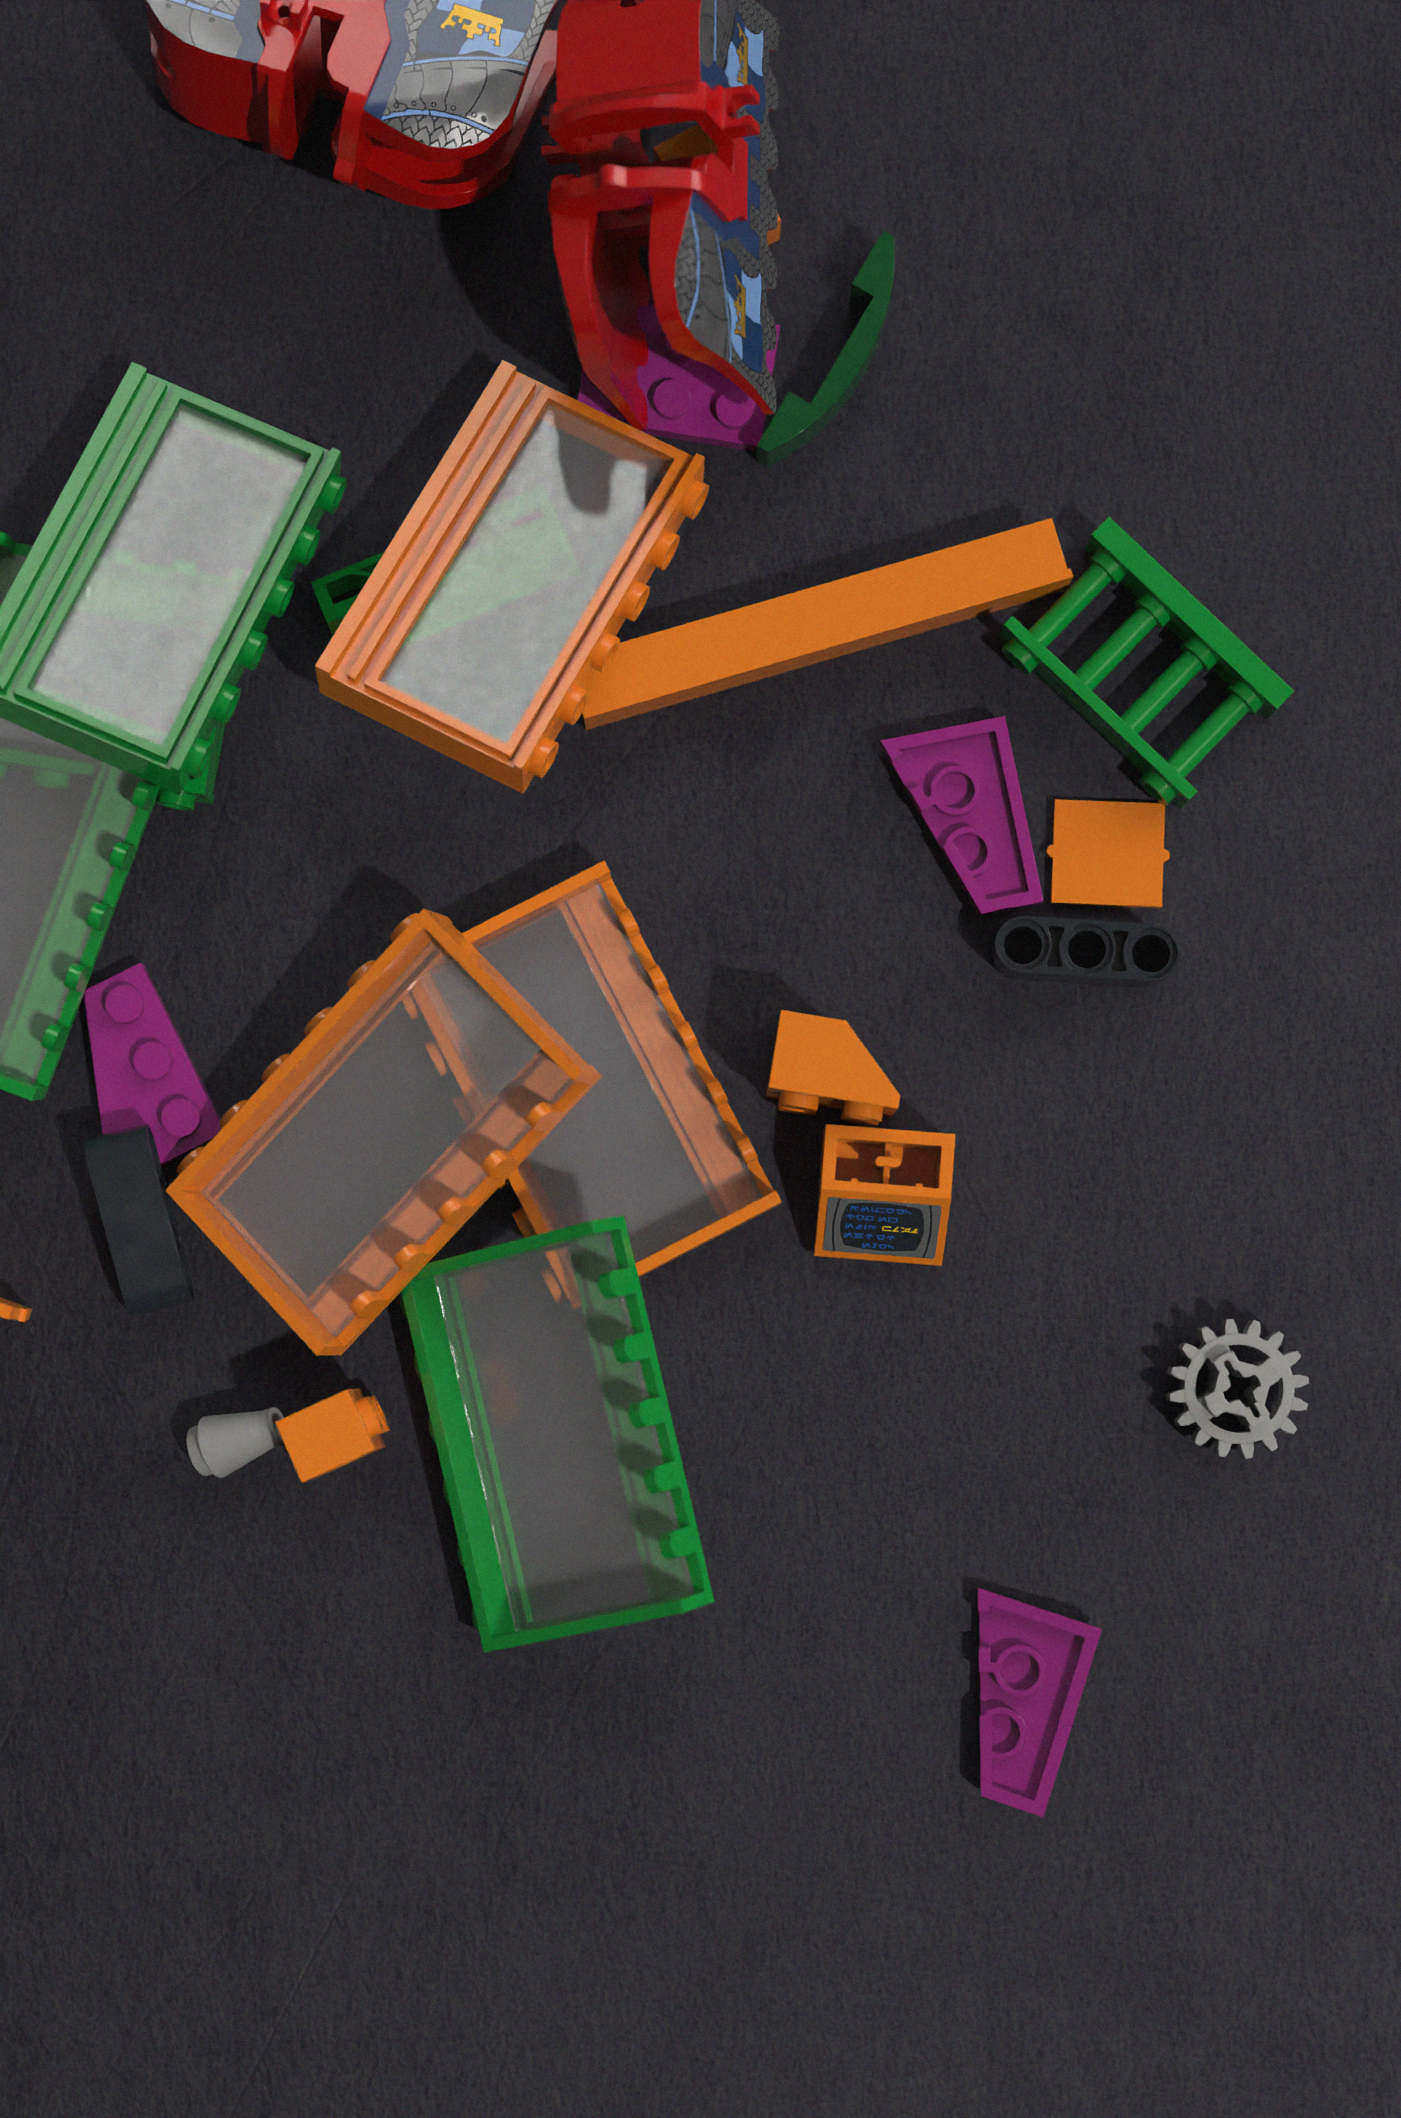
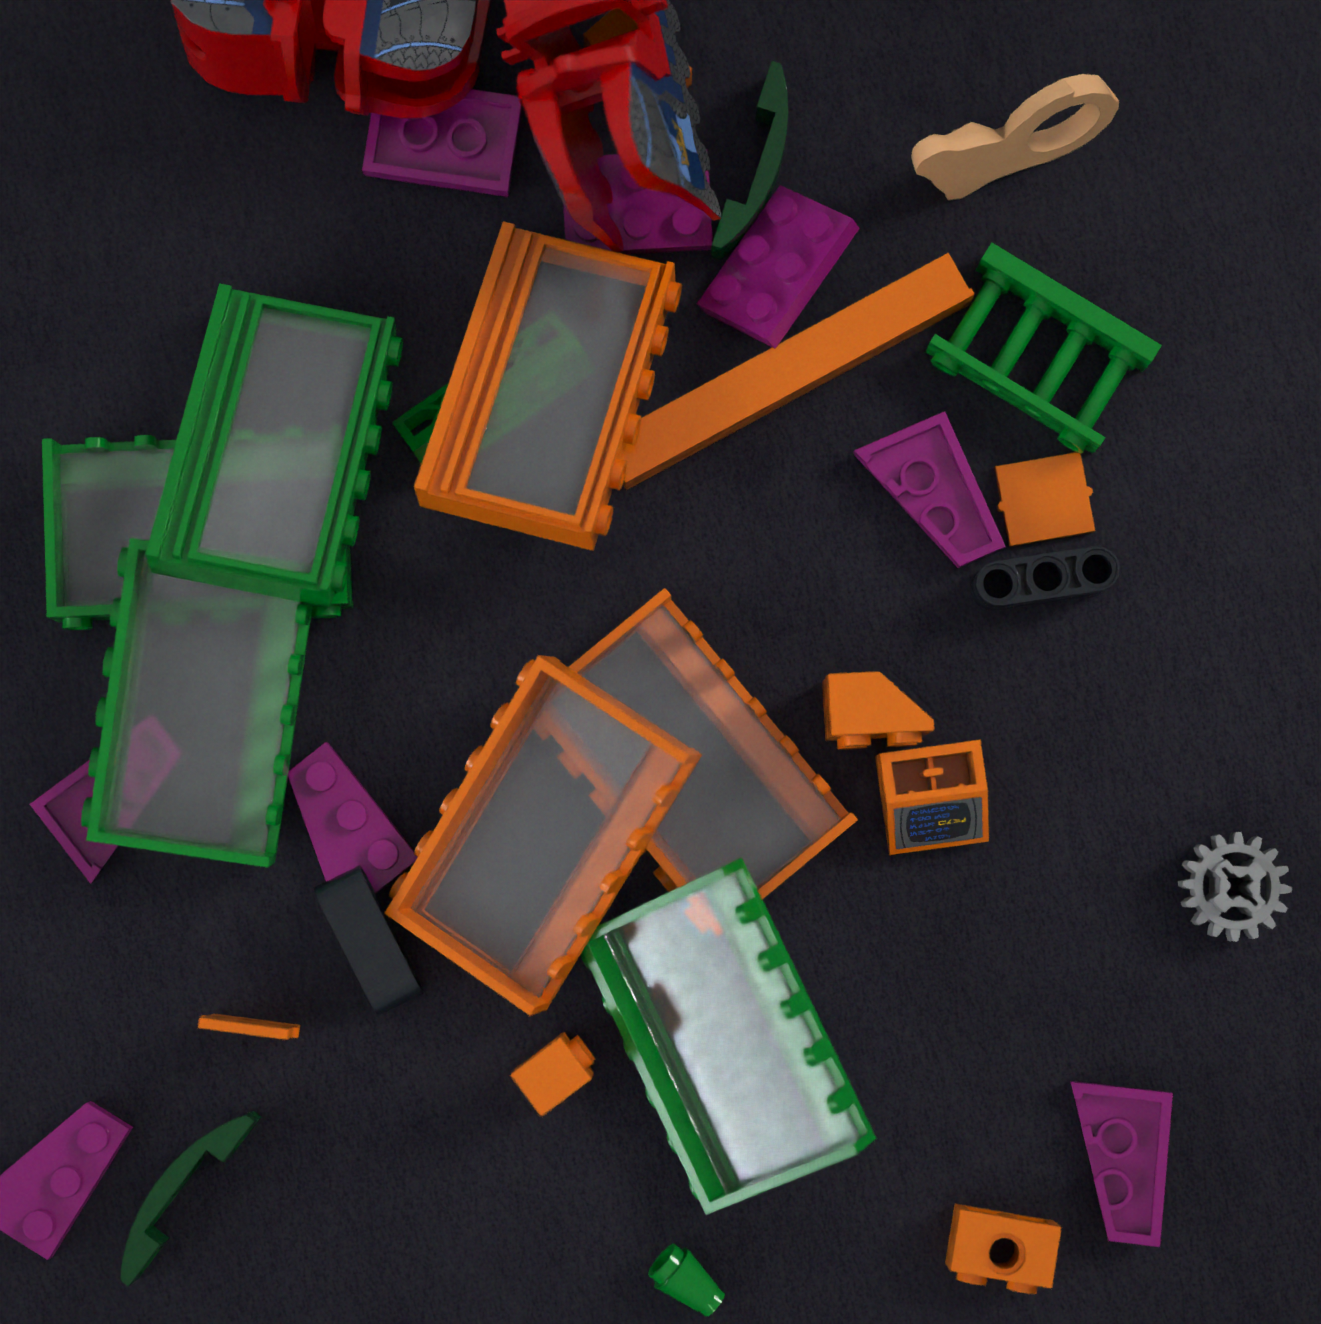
camera: 10 degrees left, 0 degrees up
light grey cone [187,1407,284,1478] -> none
none -> magenta plate [362,89,523,197]
none -> green cone [648,1243,725,1317]
none -> magenta plate [697,185,860,349]
none -> light nougat animal [911,74,1119,200]
none -> orange brick [945,1203,1061,1294]

